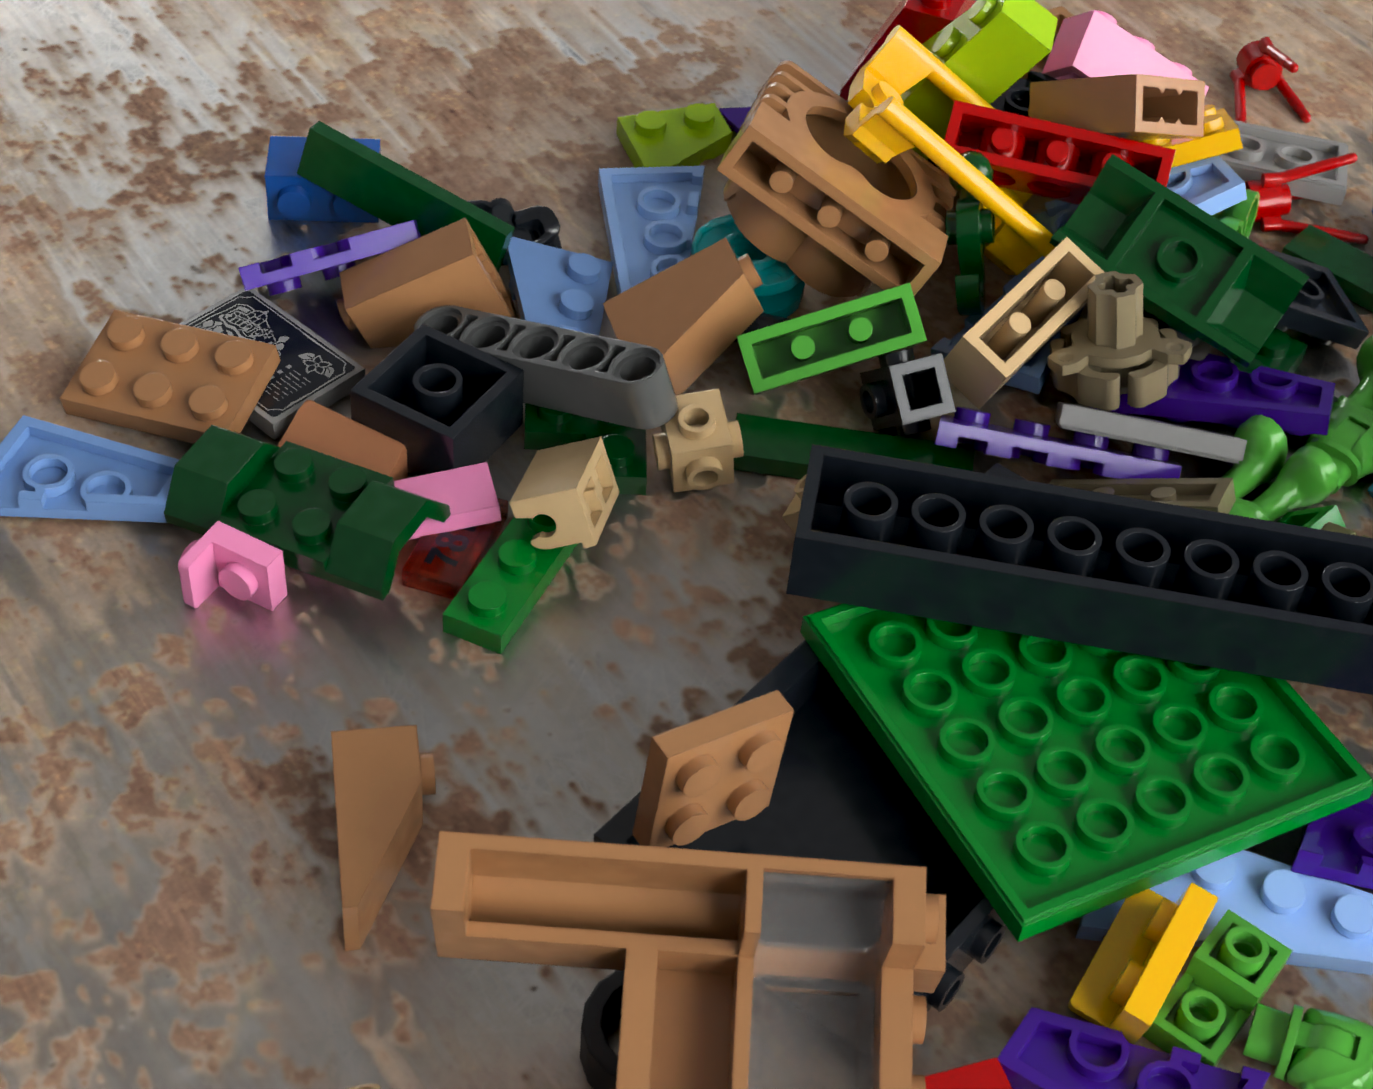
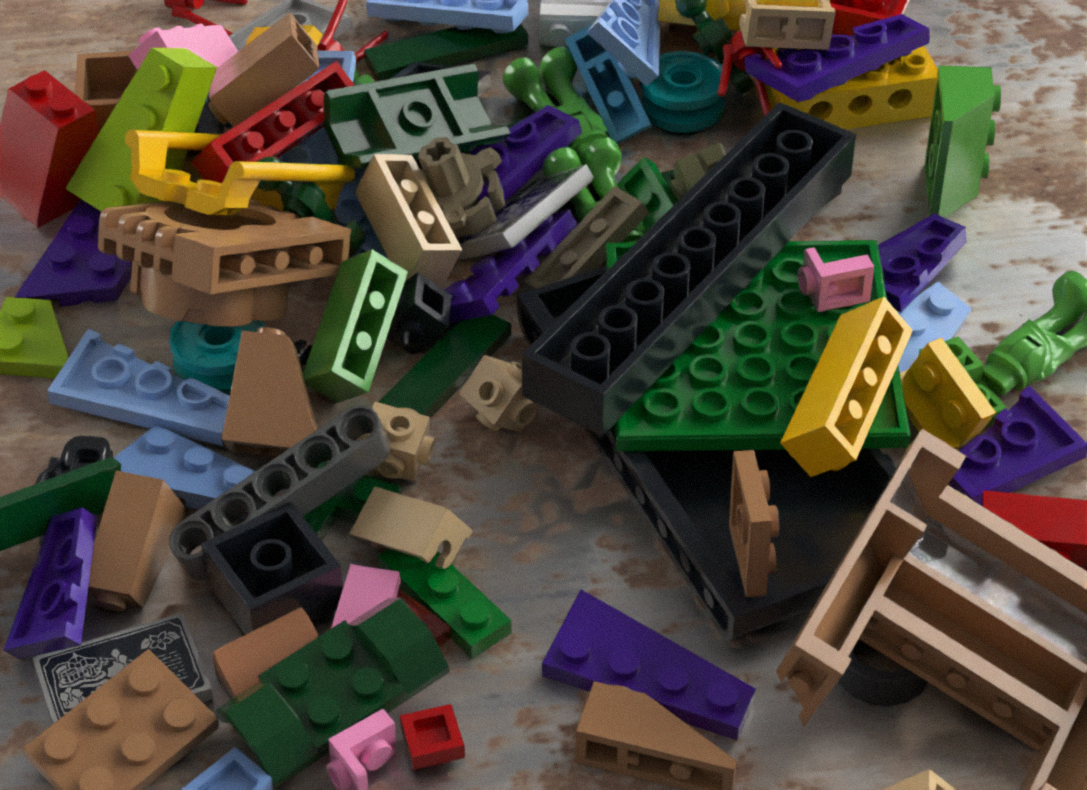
camera: 60 degrees left, 0 degrees up
none -> red plate [400,704,465,770]
none -> dark purple wing [542,589,756,740]
none -> yellow brick [780,297,913,477]
none -> bright pink bracket [797,248,874,312]

